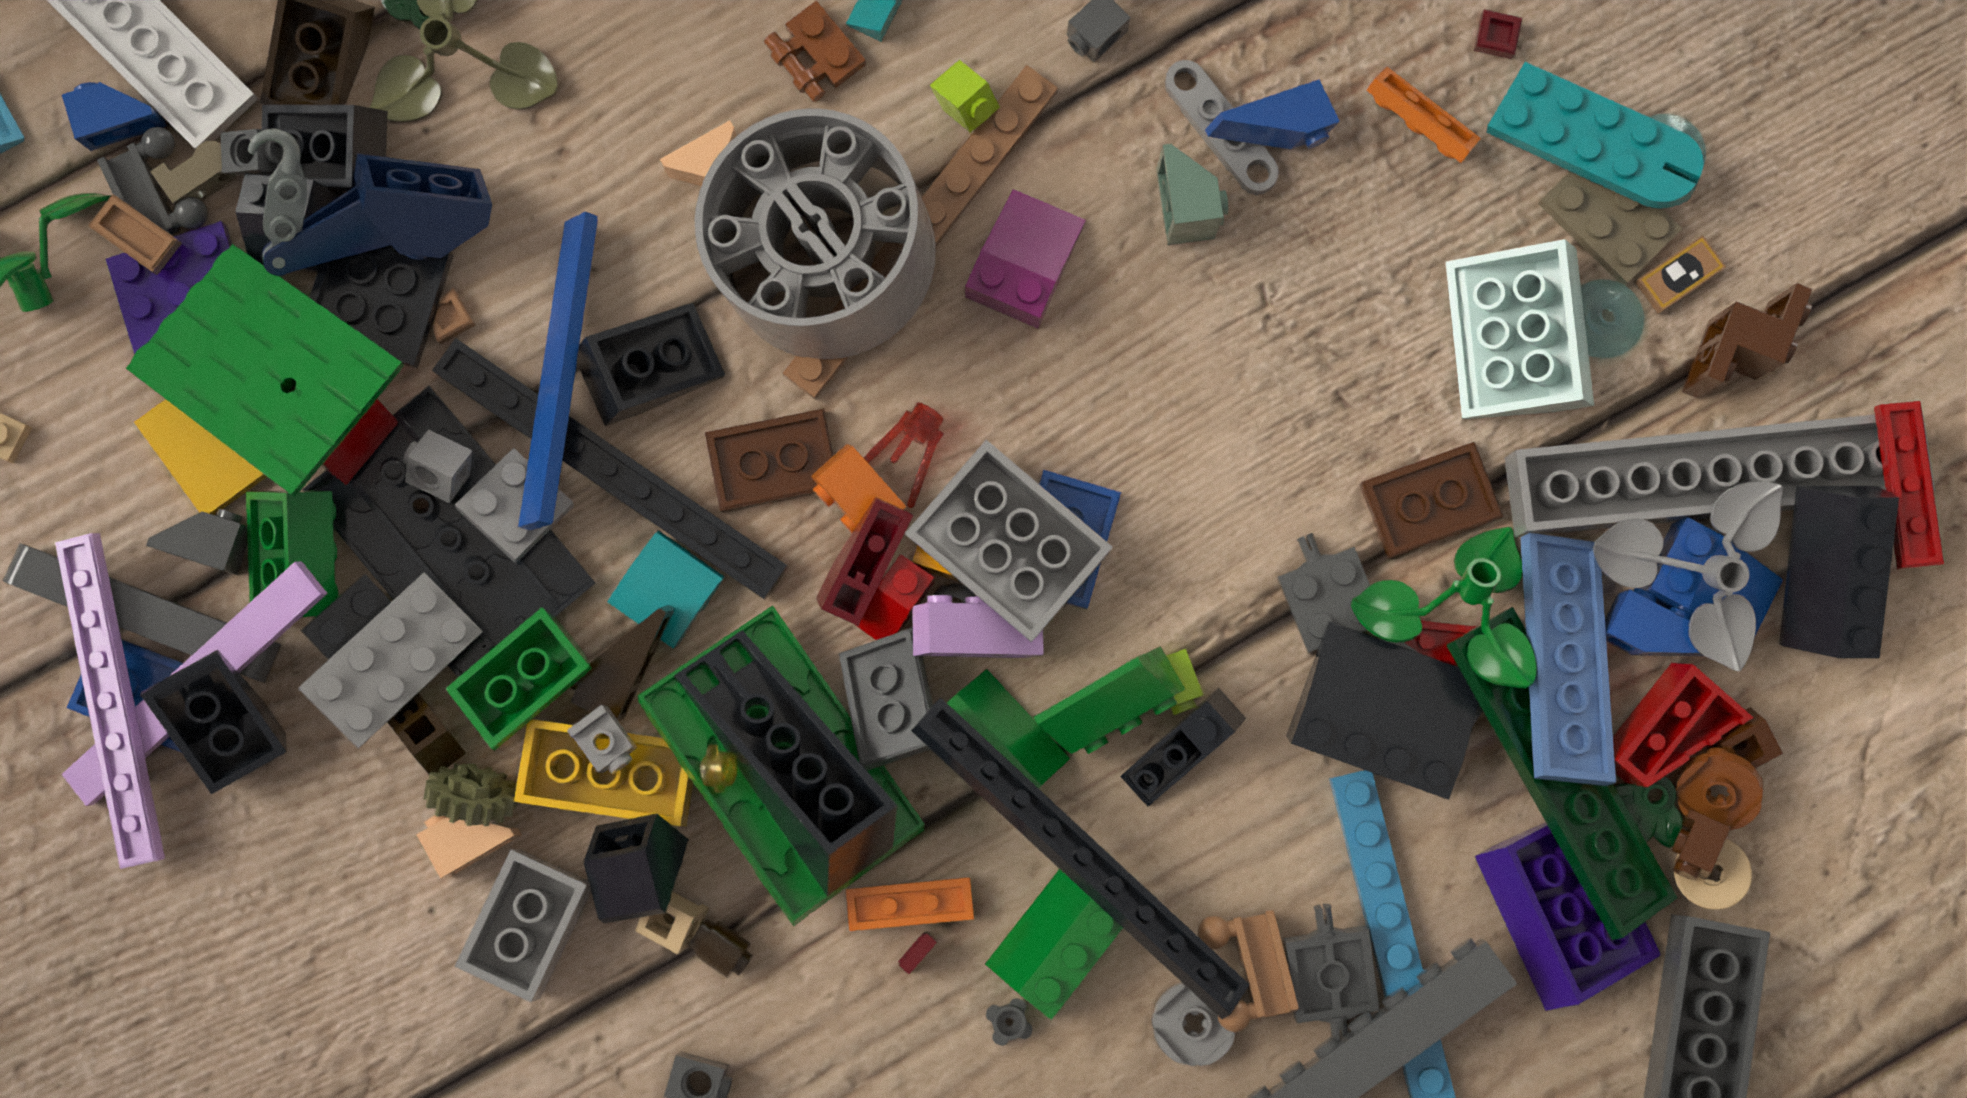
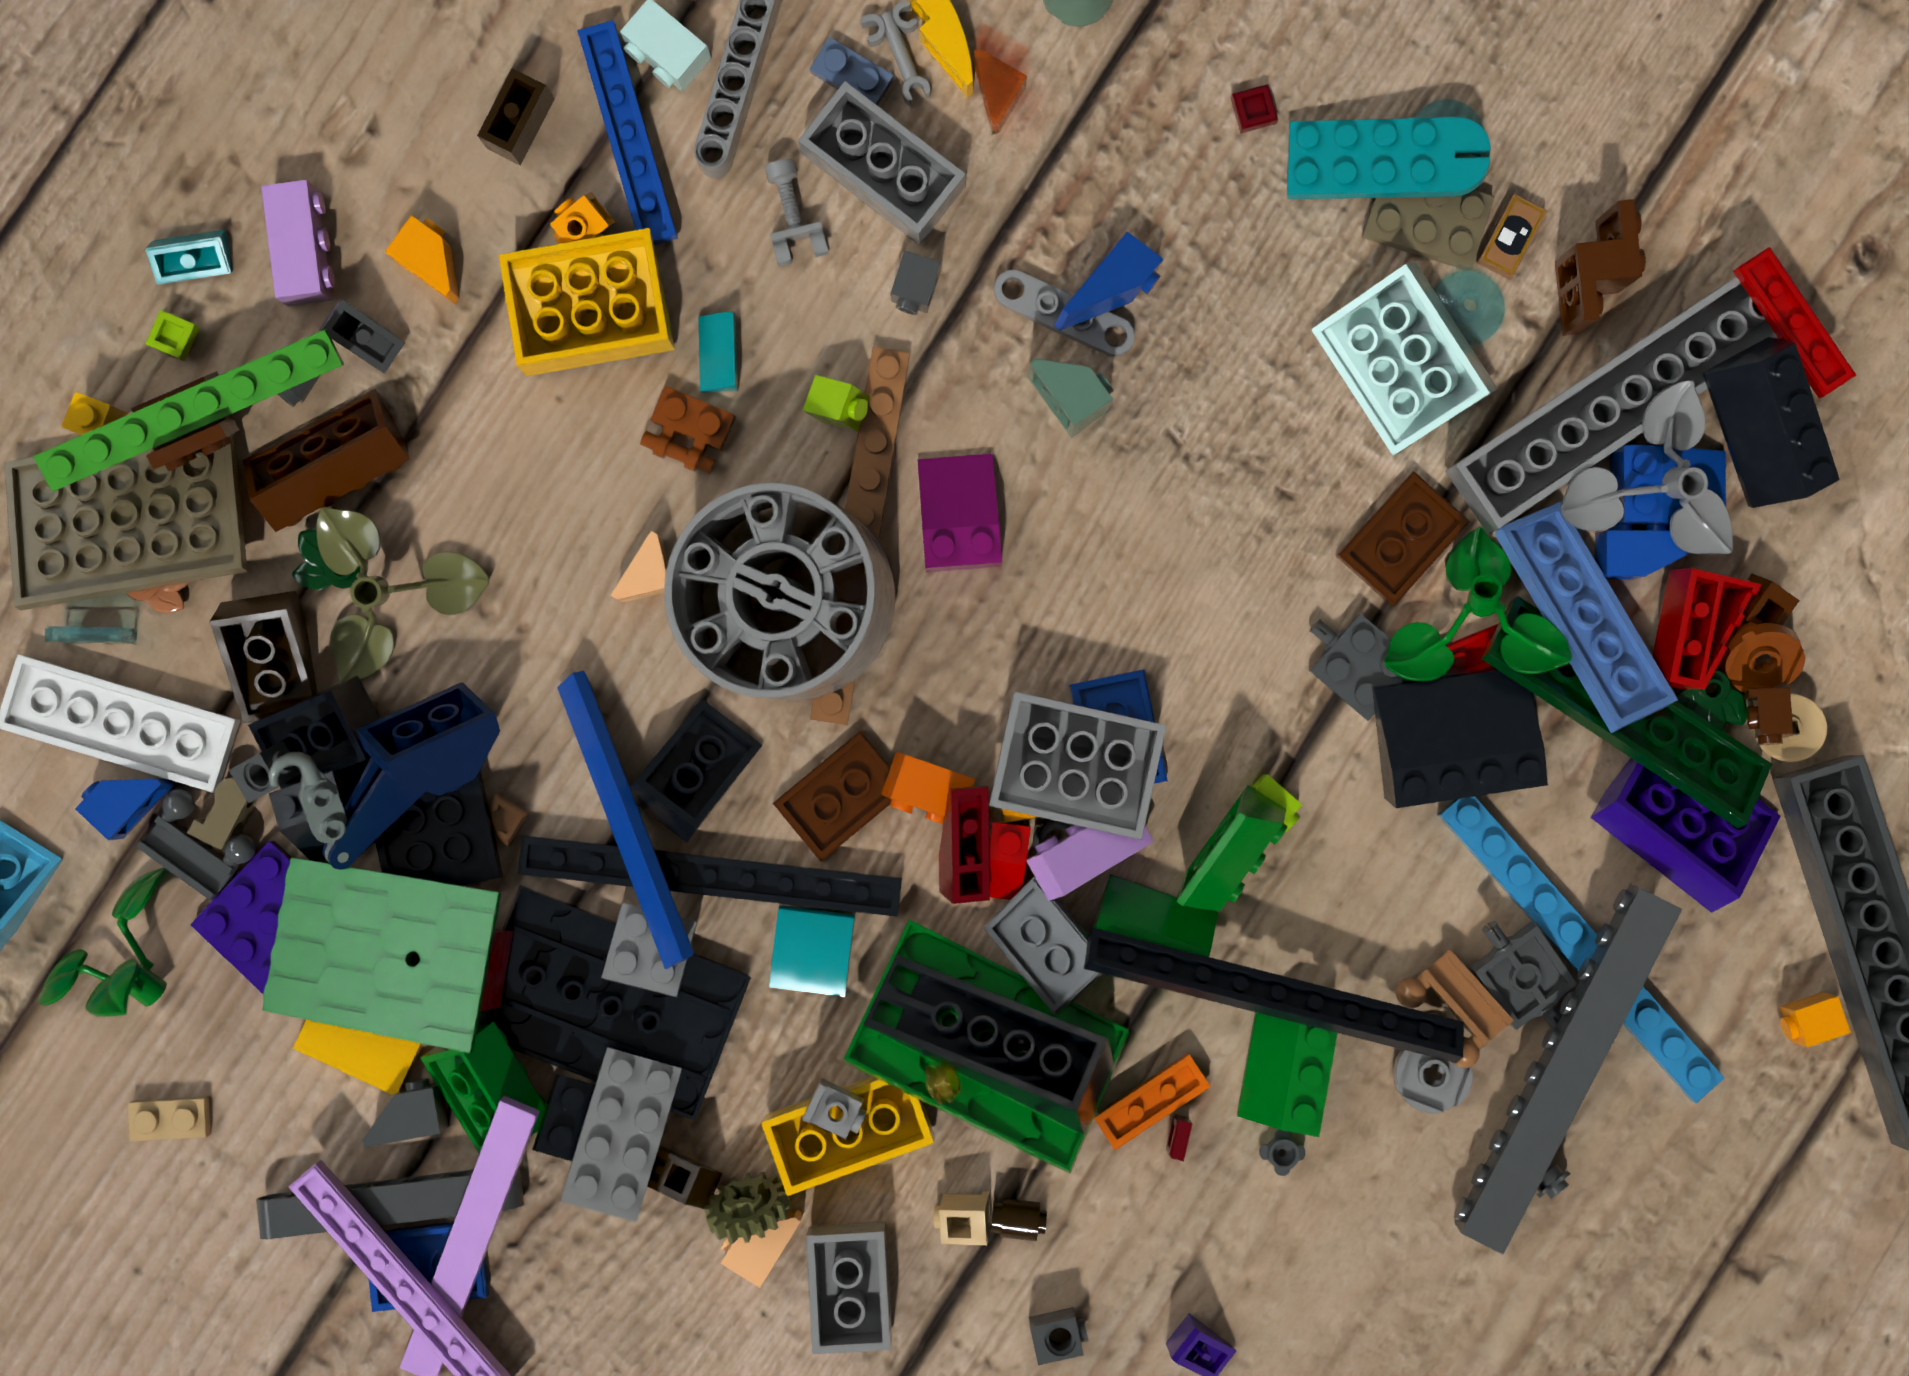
camera: 20 degrees left, 5 degrees up
medium nougat tile [88,194,182,275] -> none
black slope [140,650,287,794] -> none
light grey brick [403,430,473,503] -> none
green slope [445,607,592,751] -> none
dark brown slope [571,605,675,721] -> none
black slope [584,813,689,923] -> none
clear red plant [863,402,944,508] -> none
black slope [1120,688,1246,807] -> none
orange plate [1366,67,1481,163] -> none

